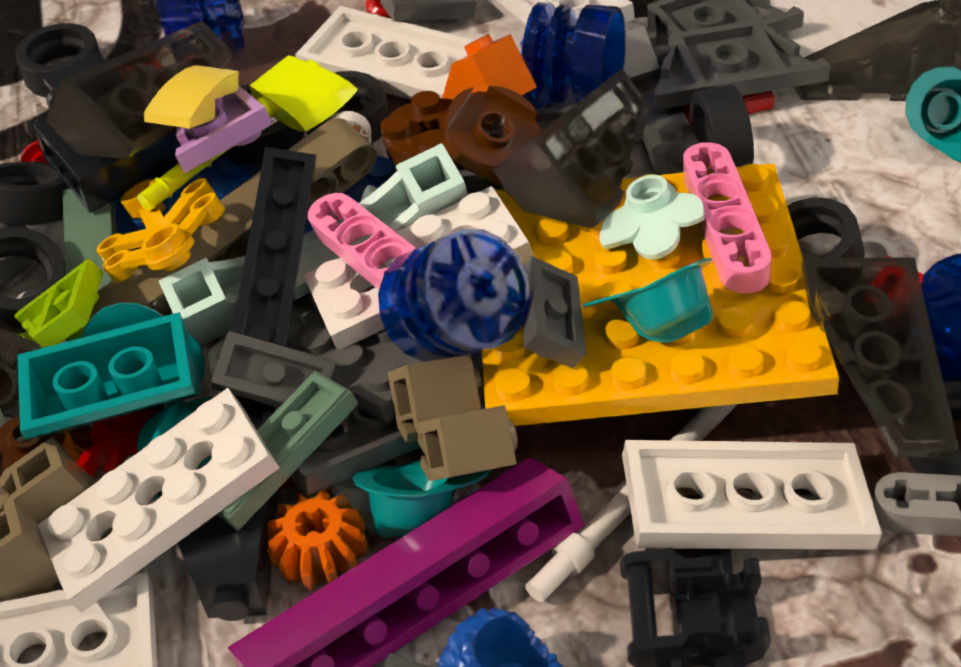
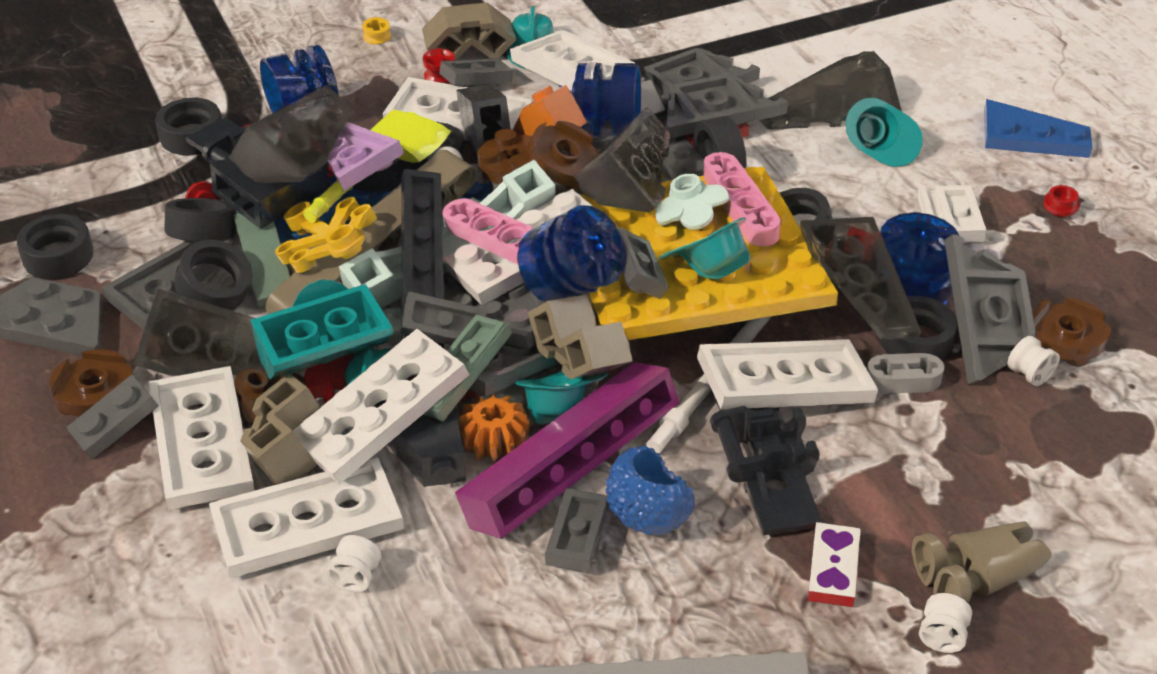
camera: 15 degrees left, 5 degrees down
lime wing [14,258,103,348] -> none
light yellow slope [144,65,239,129] -> none
none -> black slope [456,84,511,172]

